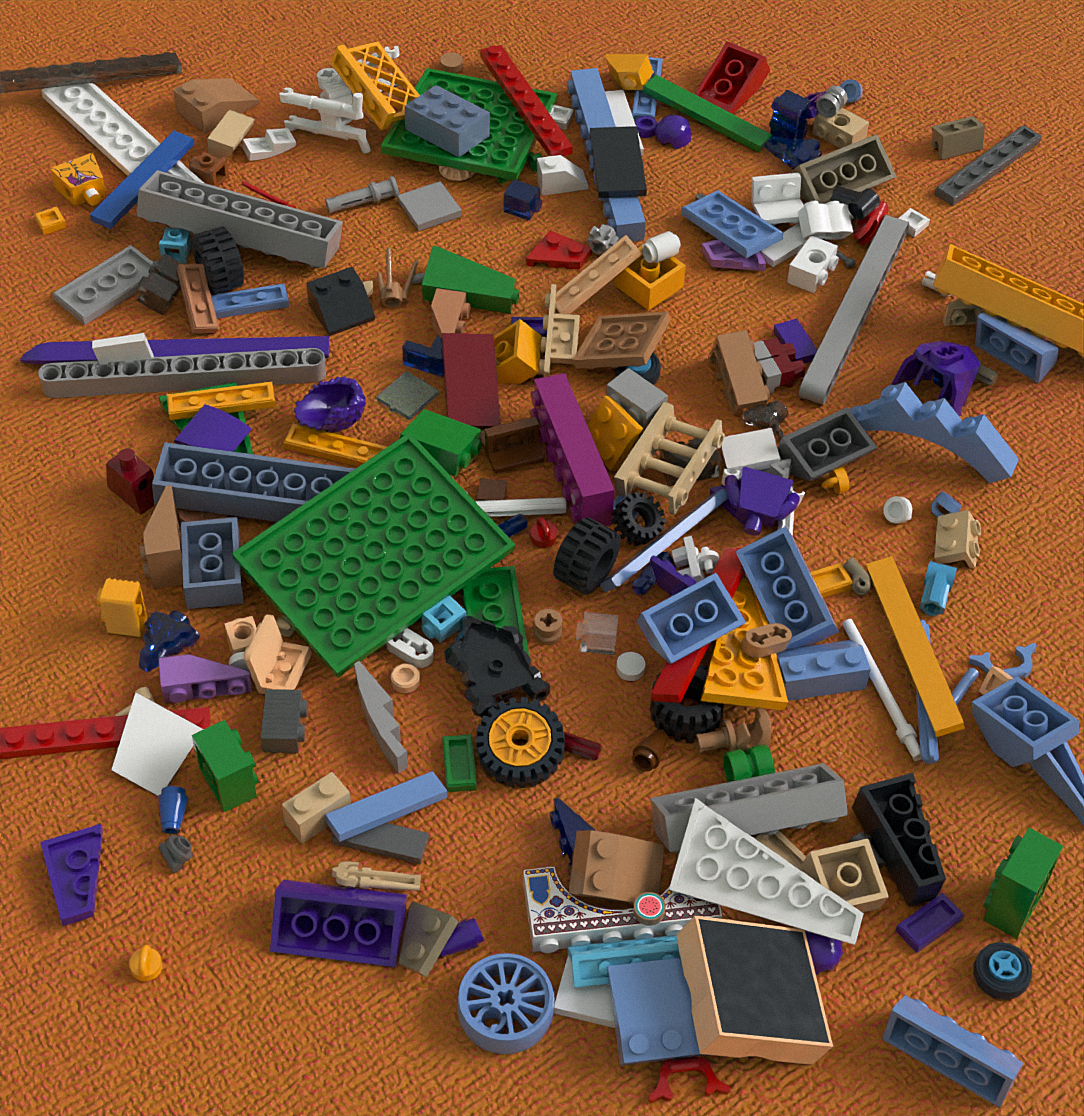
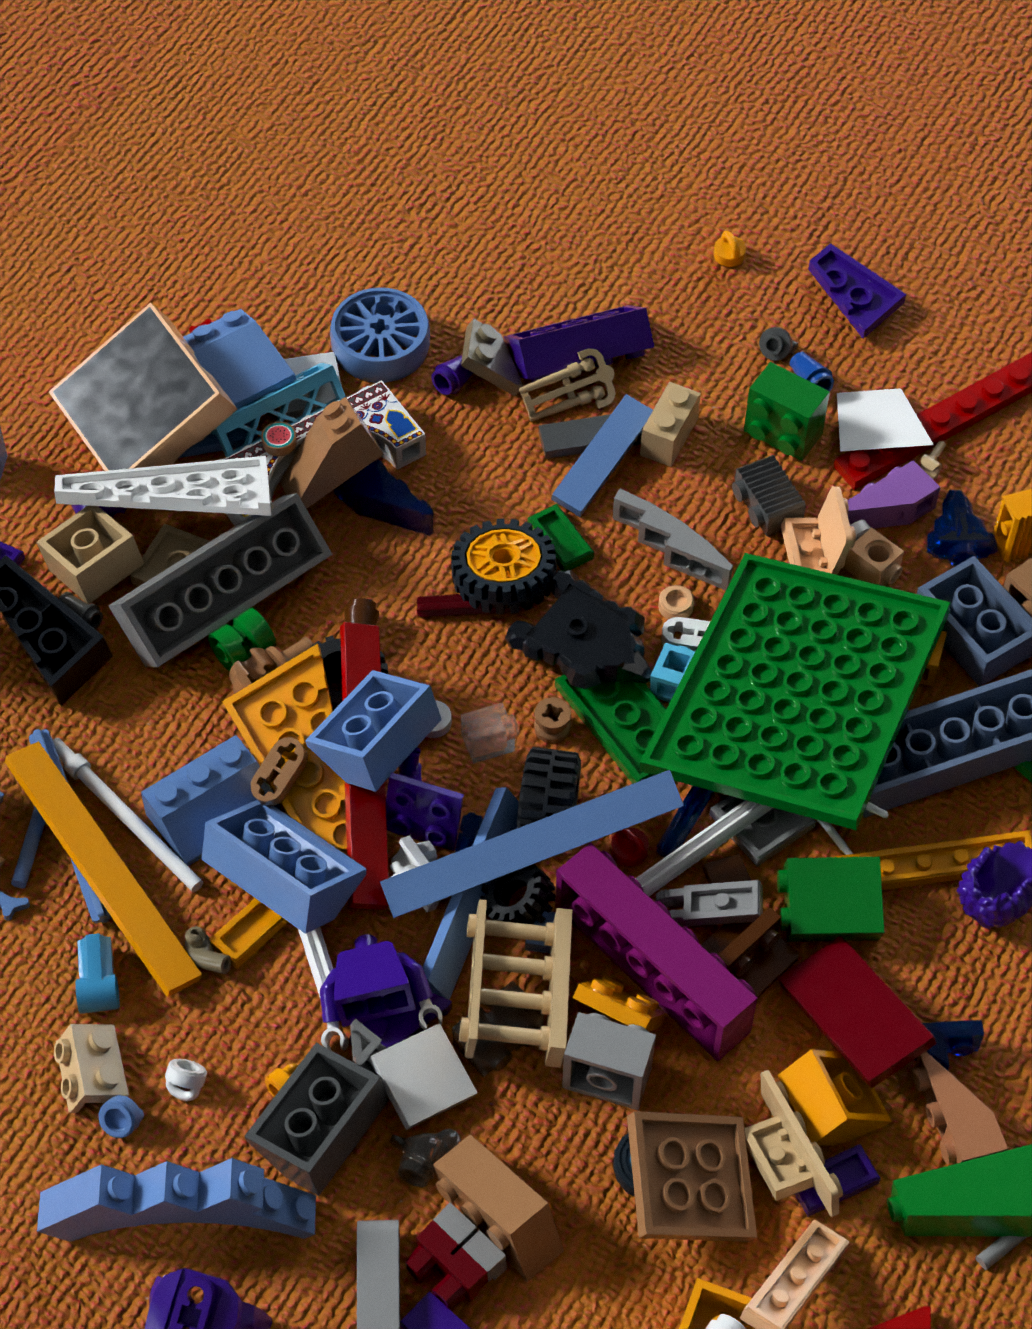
camera: 155 degrees right, 5 degrees up
clear light blue piece [377,371,439,420] -> none
none -> medium blue tile [380,770,684,918]
none -> light grey hinge [656,880,763,927]

